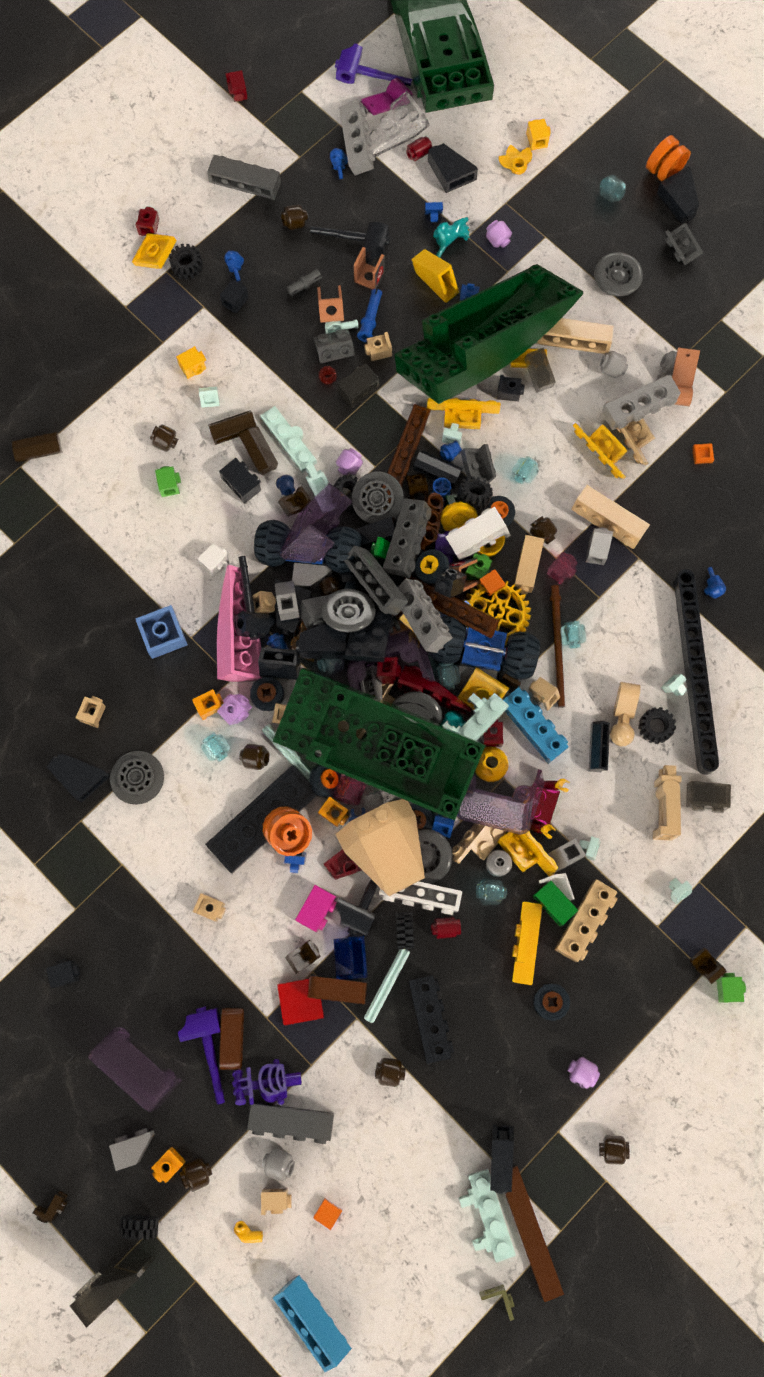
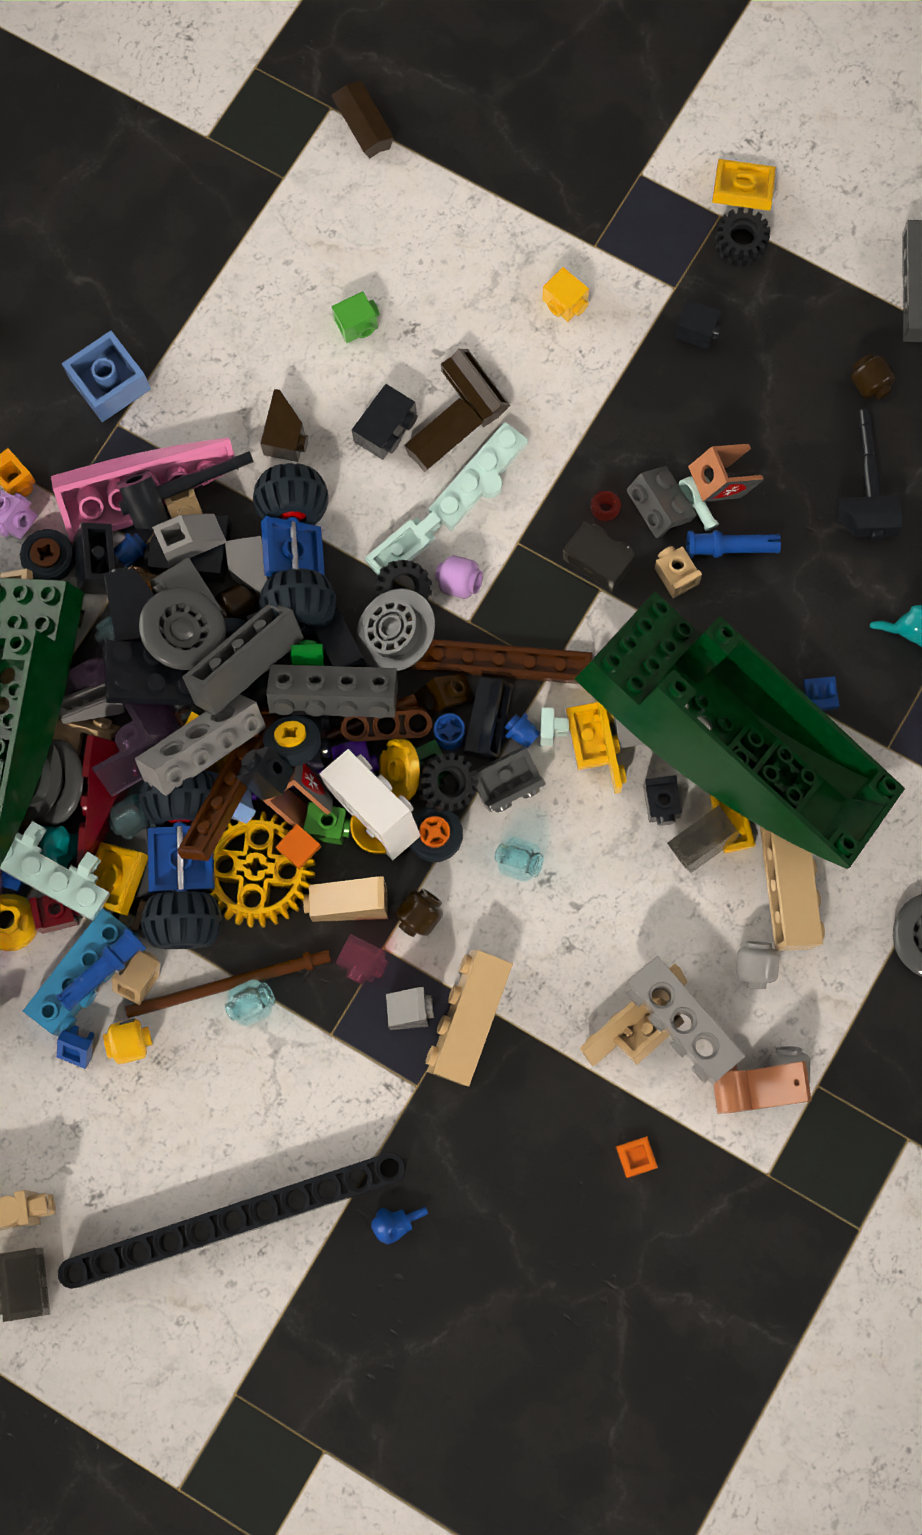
camera: 80 degrees right, 0 degrees up
dark red brick [135,207,159,236] -> none
dark brown head [150,424,179,452] -> none
white brick [198,543,229,577] -> none
light aqua tile [199,387,220,408] -> none
blue piece [224,250,244,281] -> none
dark blue hose [276,475,295,496] -> none
dark brown bracket [278,486,311,517] -> none
clear purple windscreen [279,483,352,563] -> none
dark grey pin [286,268,322,297] -> none
nougat piece [354,247,385,289] -> none
dark red brick [377,657,401,684] -> none
yellow slope [412,249,459,303] -> none
yellow bracket [573,423,628,479] -> none
black piece [588,721,610,773] -> none
tan beam [610,682,641,747] -> none
black tyre [638,707,676,744] -> none
light aqua tile [661,674,687,696] -> none
none -> blue pin [56,927,147,1011]
none -> blue tile [56,1025,94,1069]
none -> yellow head [103,1018,153,1064]
none -> dark brown slope [260,389,308,462]

